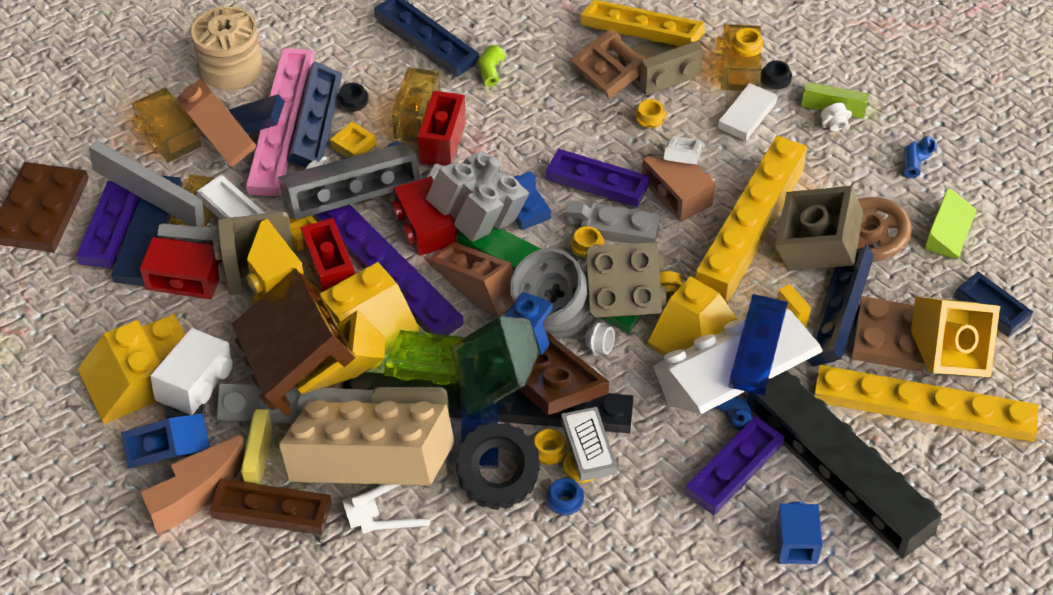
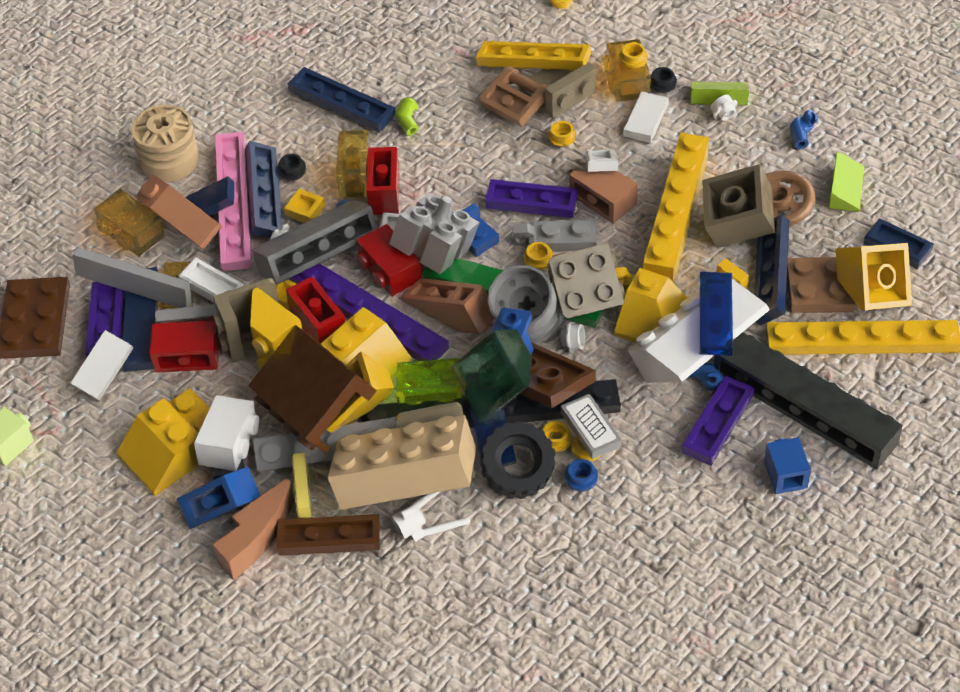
camera: 10 degrees left, 0 degrees up
none -> white tile [71,330,133,401]

